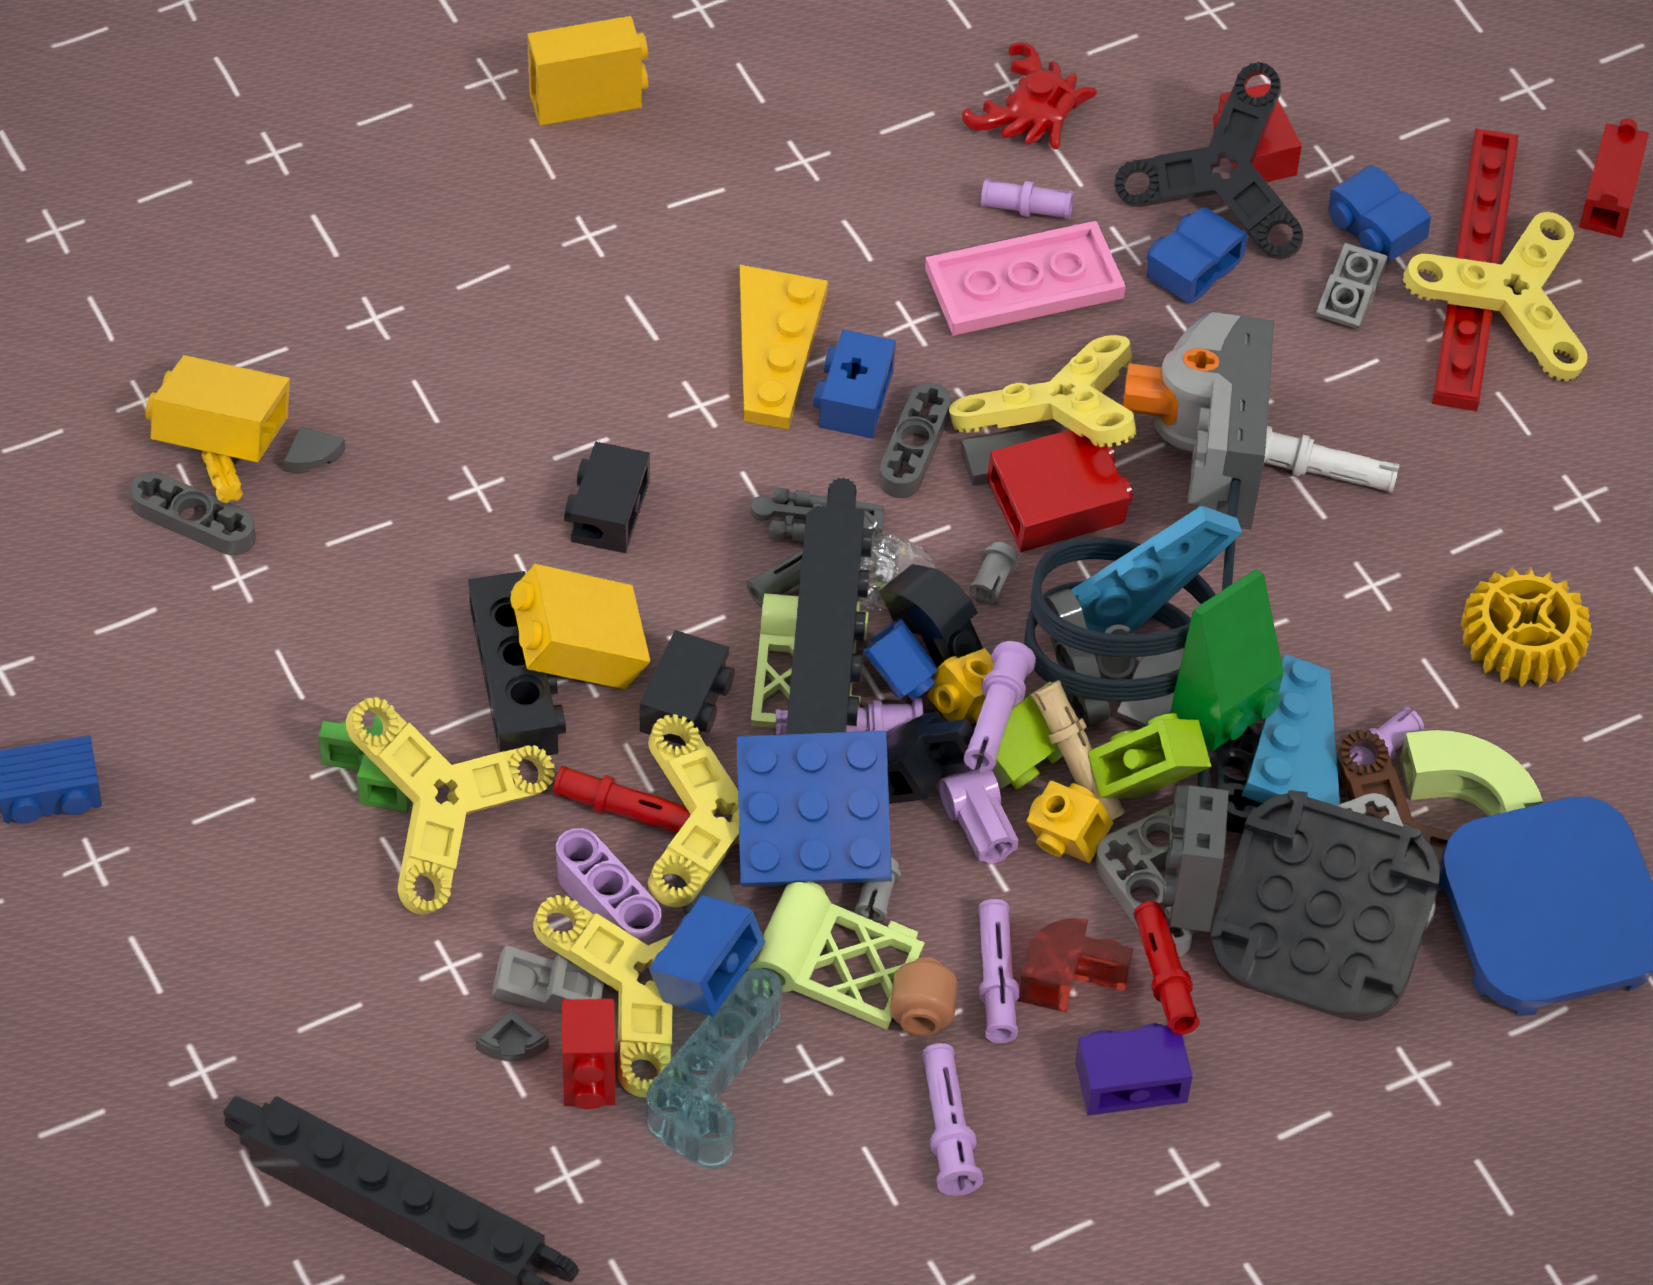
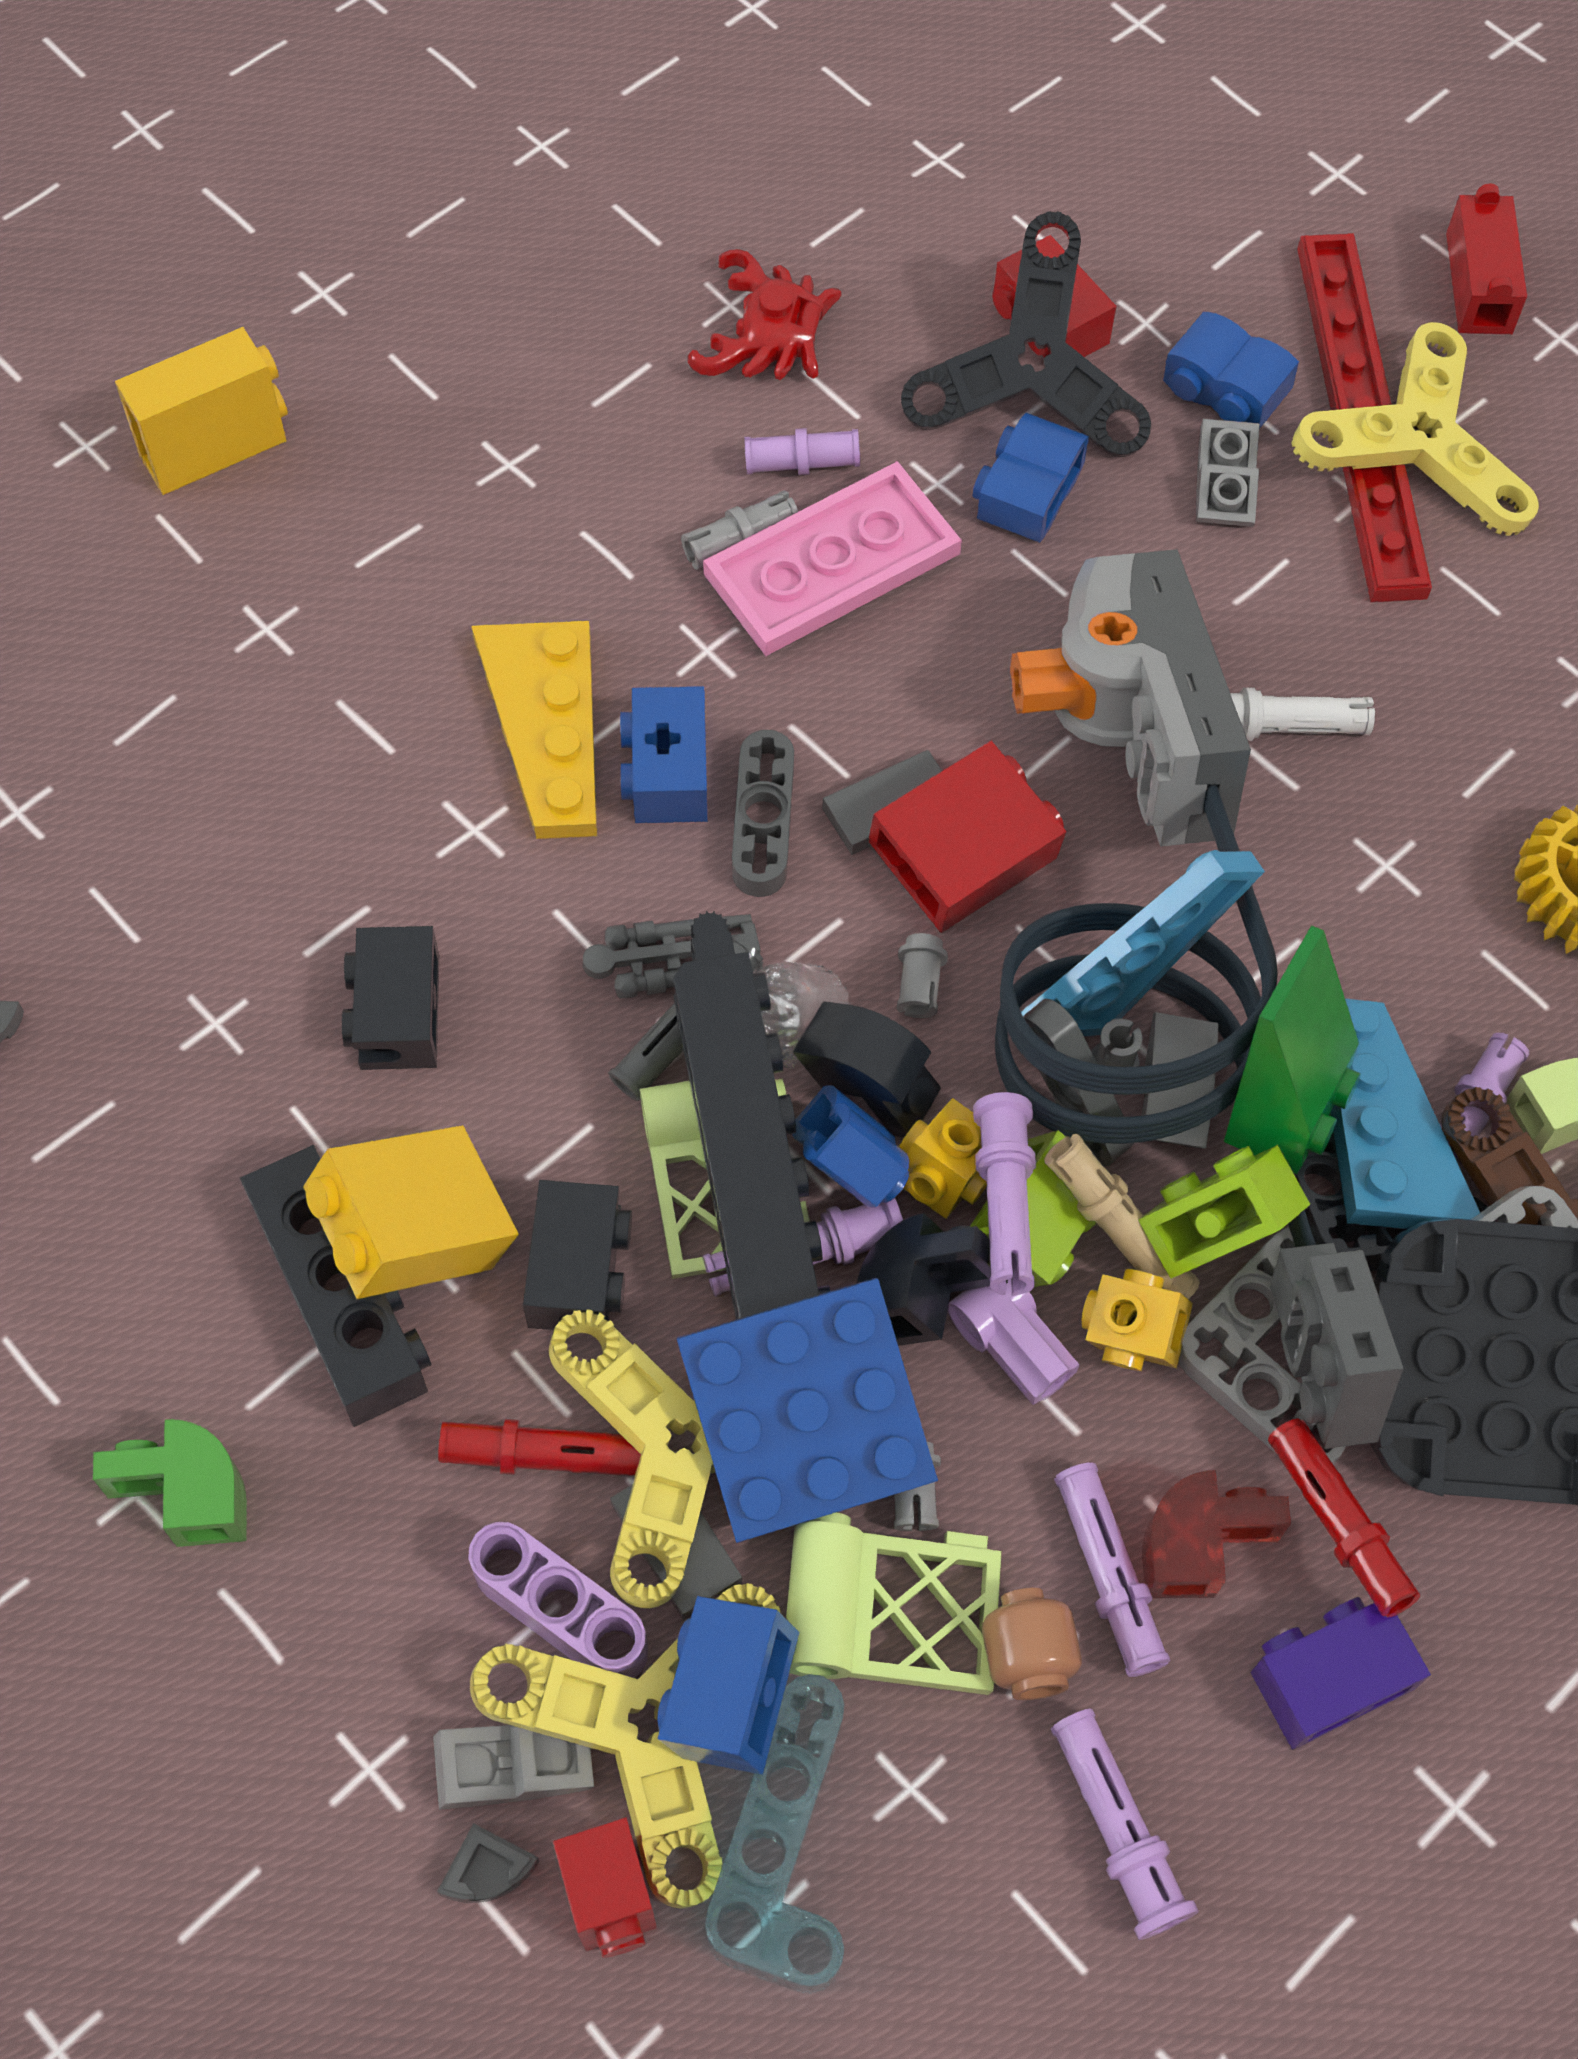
camera: 15 degrees left, 10 degrees up
light yellow piece [346,697,555,915] -> none
light yellow piece [949,335,1136,447] -> none
none -> light grey pin [681,490,798,570]

